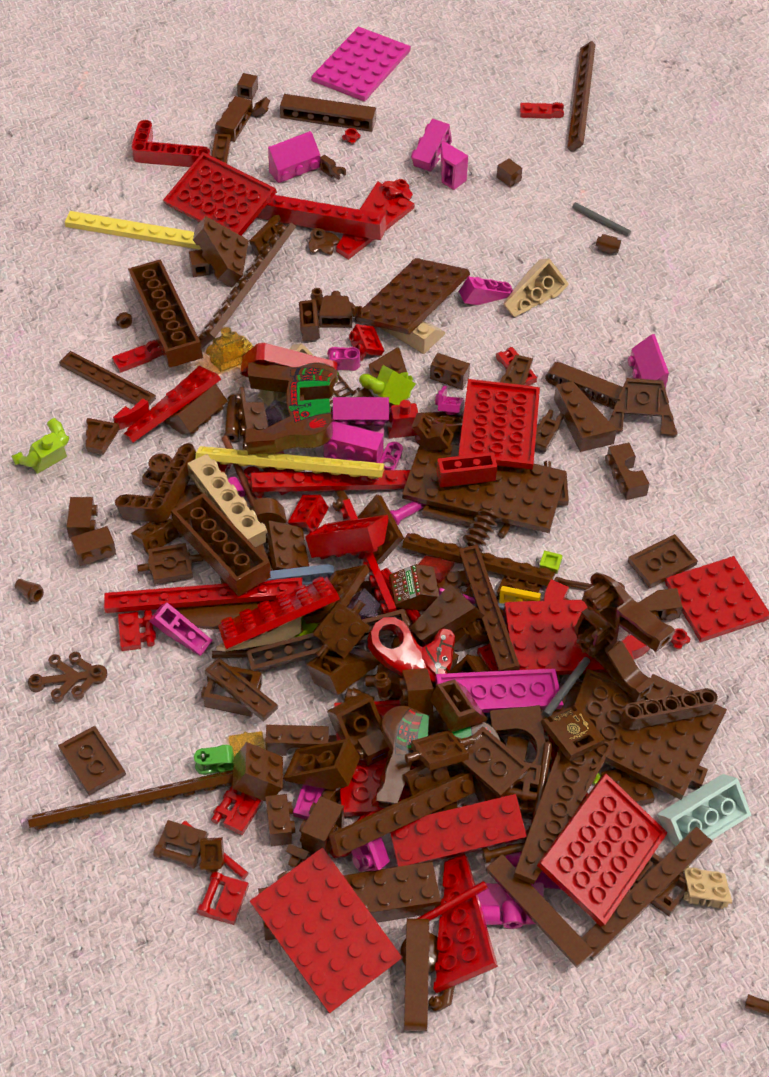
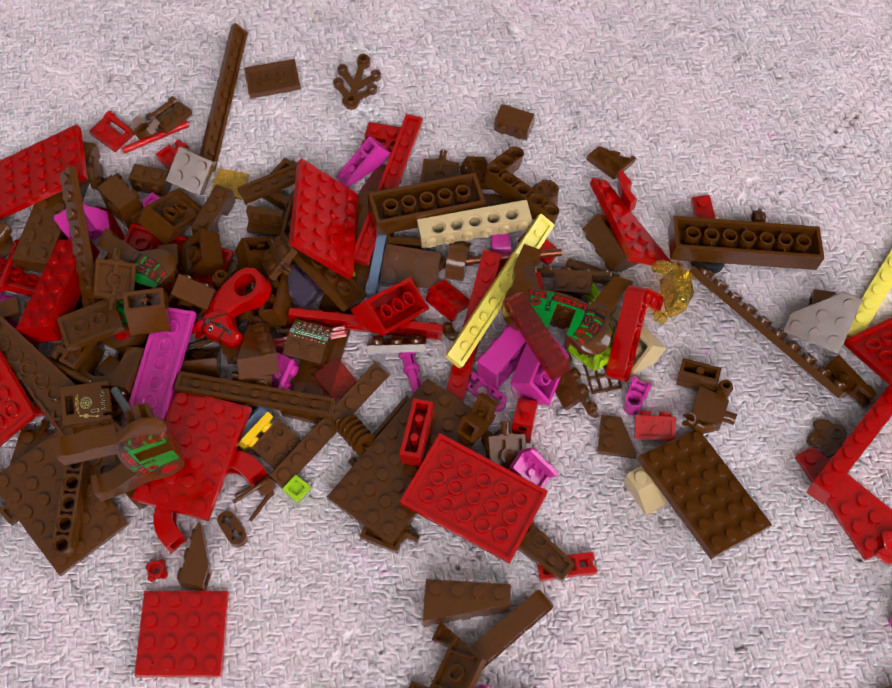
camera: 115 degrees right, 10 degrees up
lime torso [11,418,69,474] -> none
reddish brown cone [15,579,44,602] -> none
reddish brown tile [59,351,156,406] -> none
reddish brown brick [70,526,117,566] -> none
bright green piece [194,745,234,775] -> none
lime torso [359,365,416,405] -> none
reddish brown brick [430,352,470,390] -> none
dark pink slope [458,276,513,305] -> none
tan wedge [503,258,569,317] -> none
reddish brown hinge [535,409,564,452] -> none
reddish brown arch [605,442,649,500] -> none
reddish brown plate [627,534,698,588] -> none
none -> reddish brown bracket [246,205,285,237]
none -> clear red beam [503,291,571,381]

